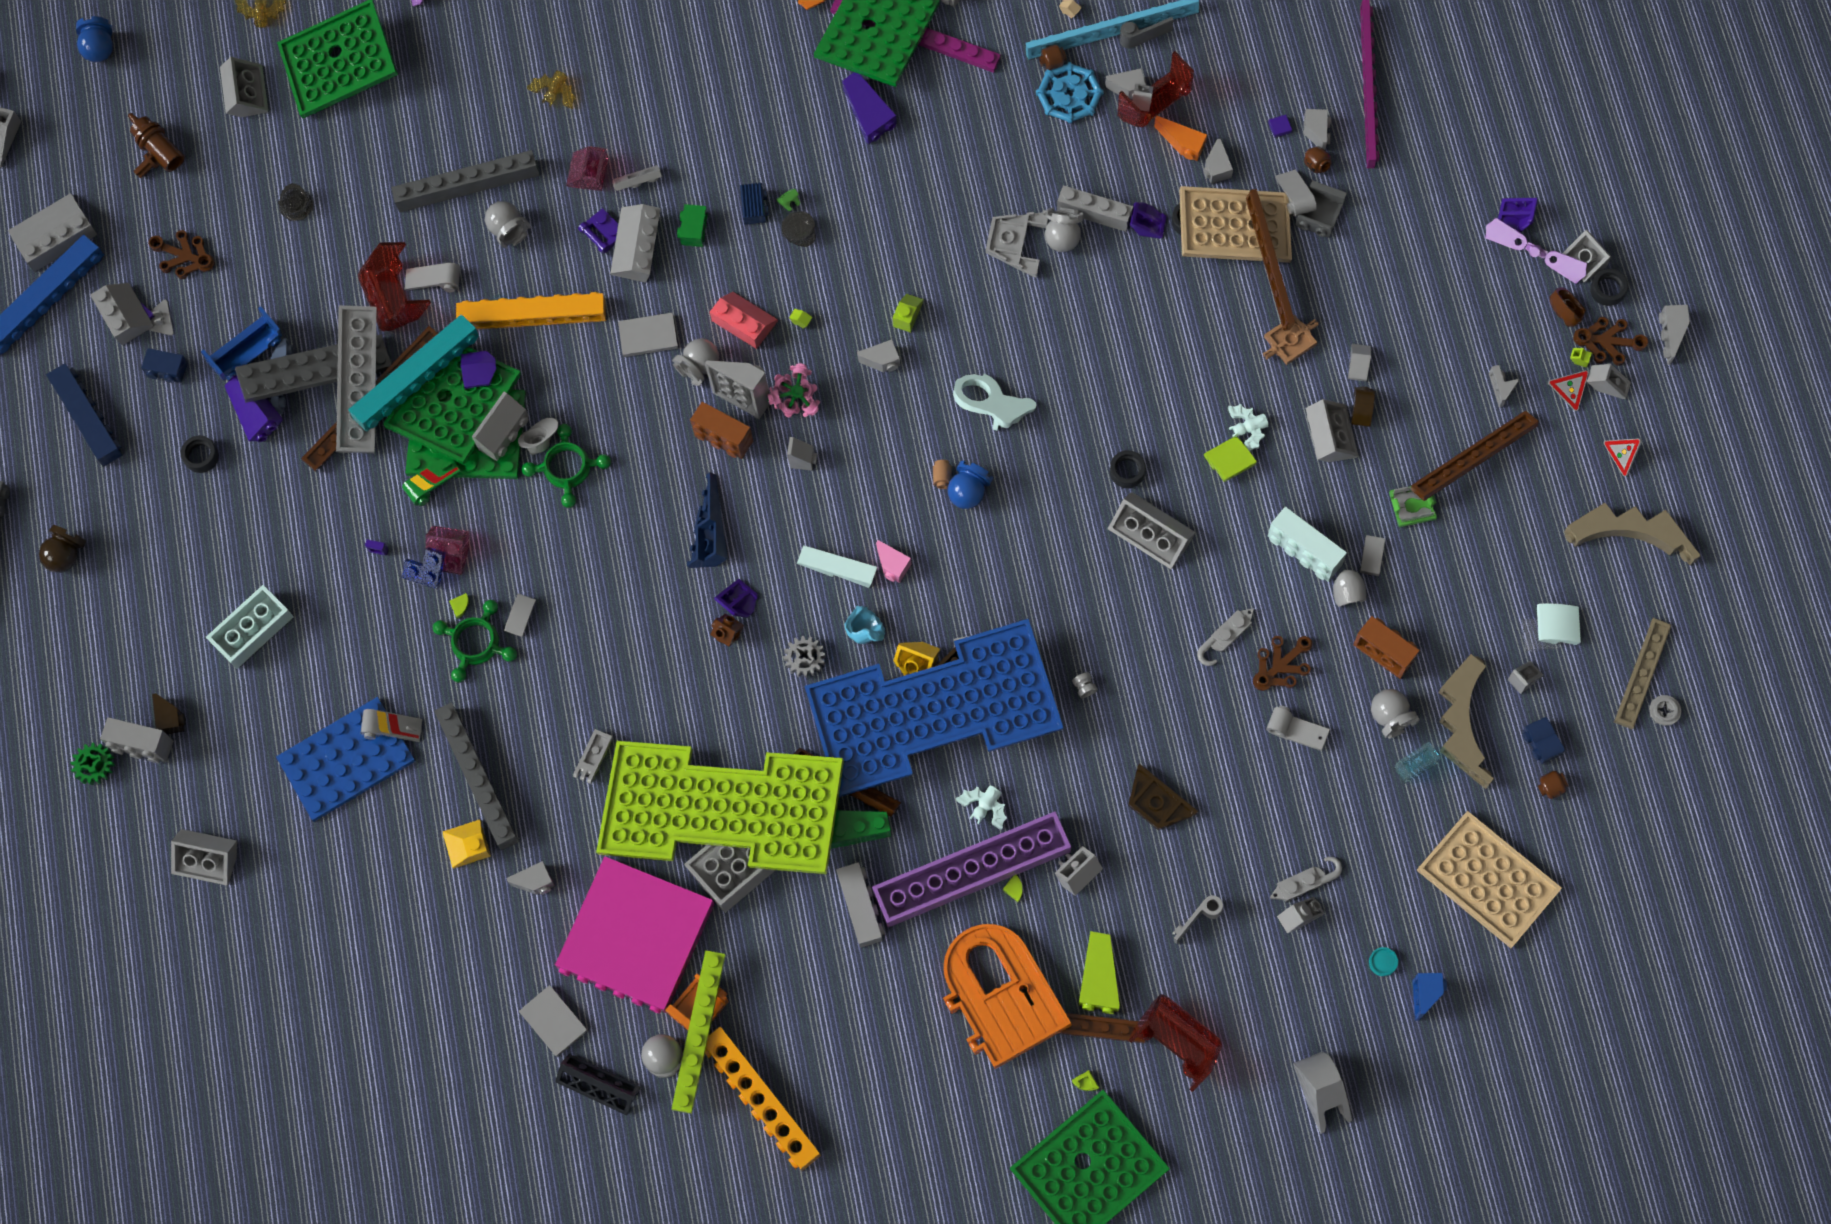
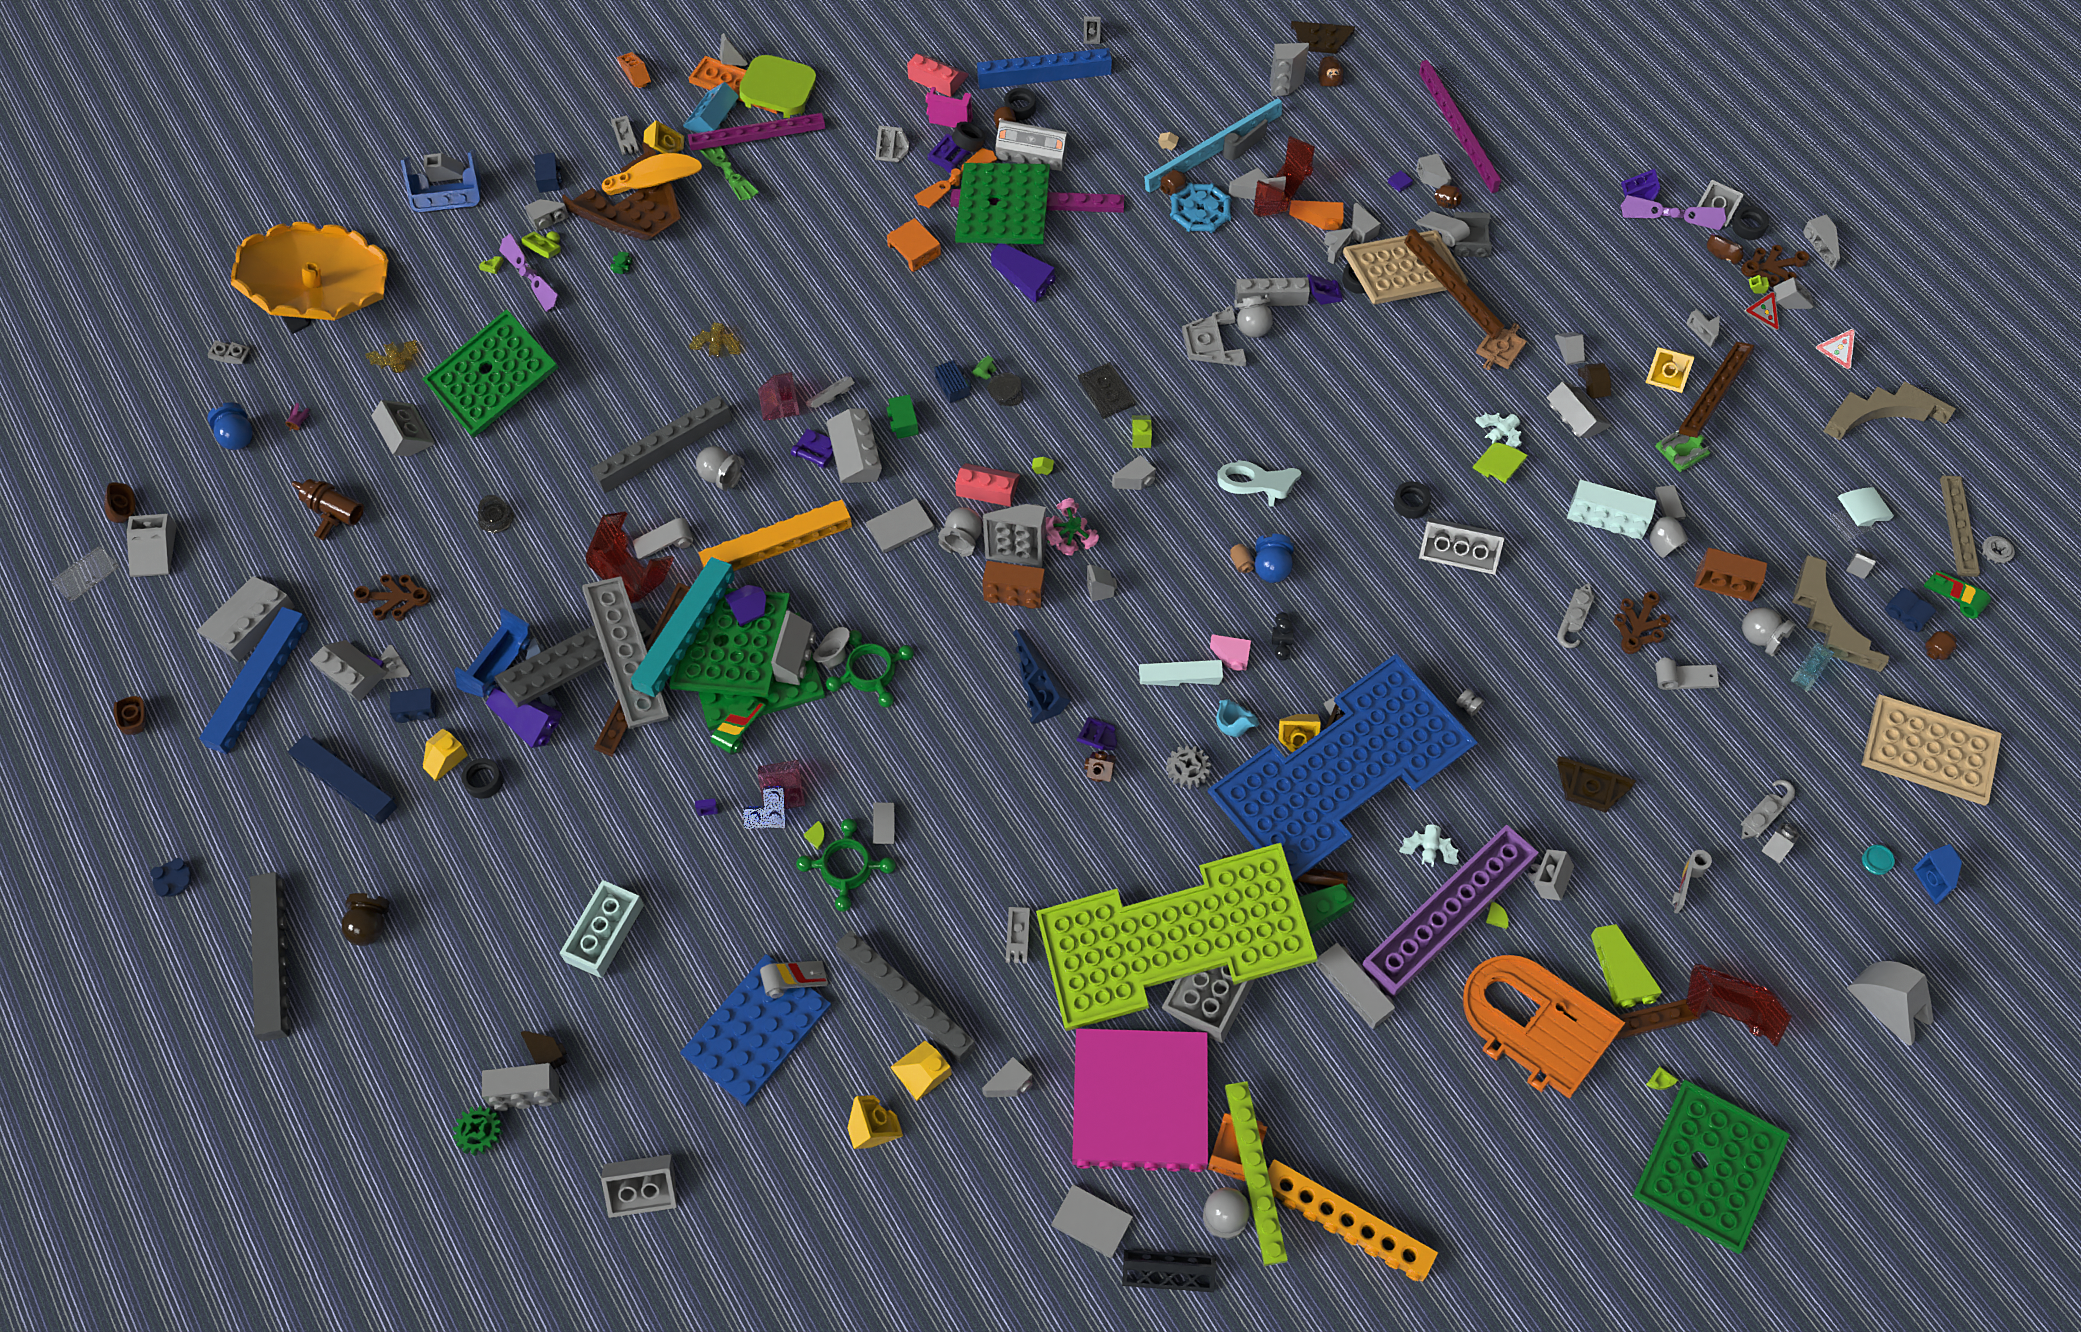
camera: 25 degrees left, 10 degrees down
none -> flat silver piece [285,403,310,431]
none -> yellow slope [423,729,468,781]
none -> yellow slope [848,1095,903,1149]
none -> orange panel [887,218,941,272]
none -> clear smoke tile [1078,362,1136,419]
none -> black piece [1272,612,1293,661]
none -> light grey slope [1324,228,1353,264]
none -> yellow slope [1646,347,1694,393]
none -> green door [1924,570,1991,619]

